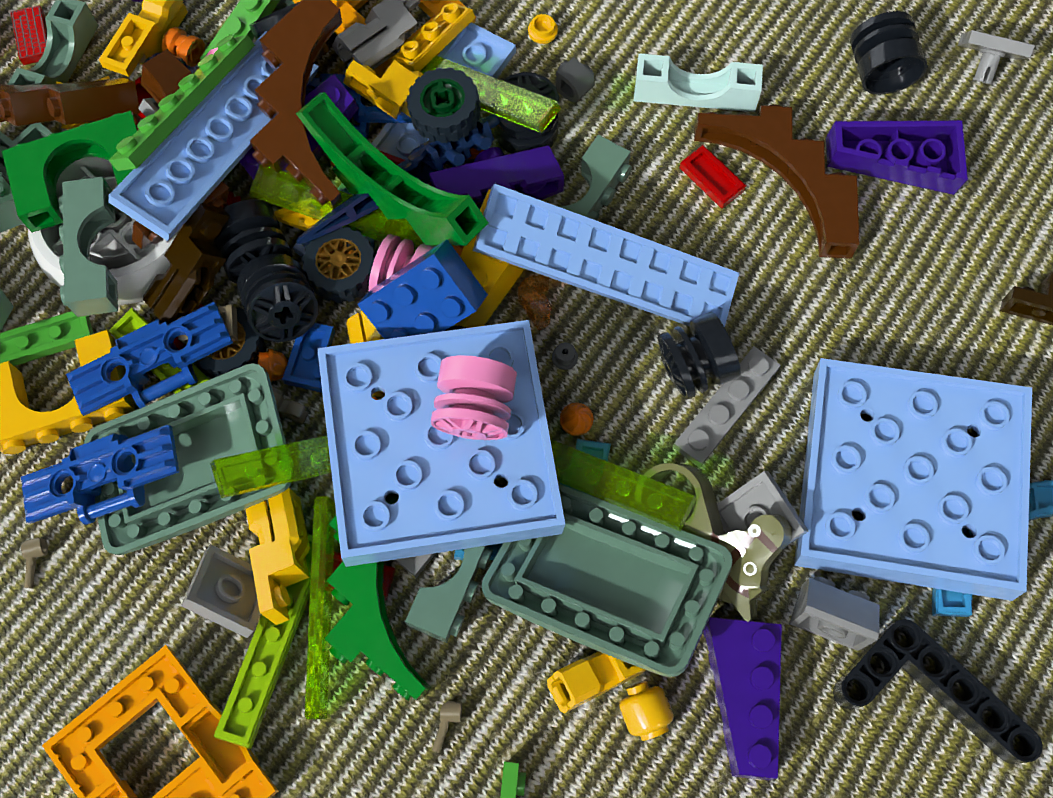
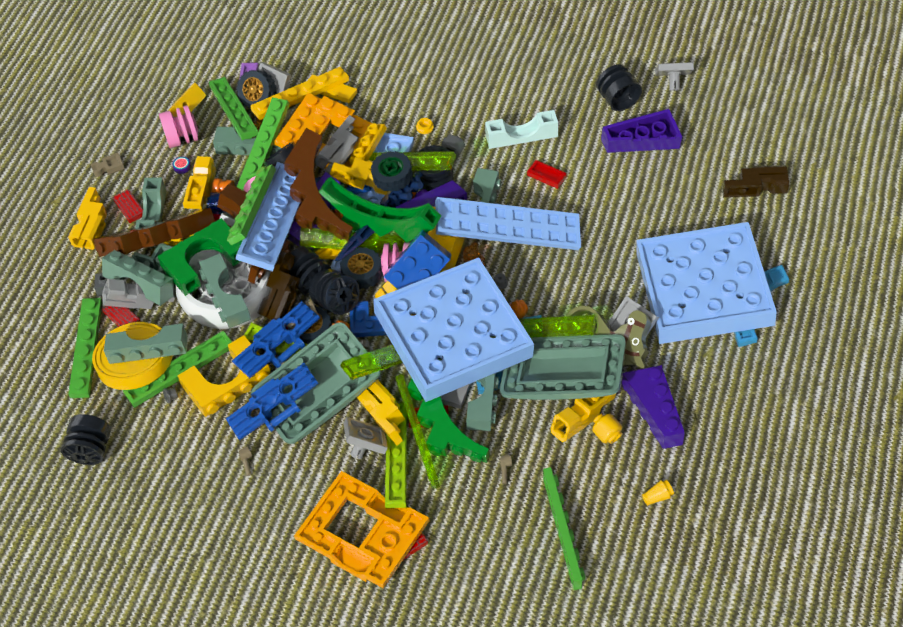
camera: 15 degrees left, 15 degrees down
bright pink wheel [431,355,517,440] -> none
black wheel [658,312,741,400] -> none
light grey plate [673,346,781,468] -> none
reddish brown arch [694,104,859,259] -> none
light grey slope [789,577,880,651] -> none
black beam [833,619,1043,764] -> none

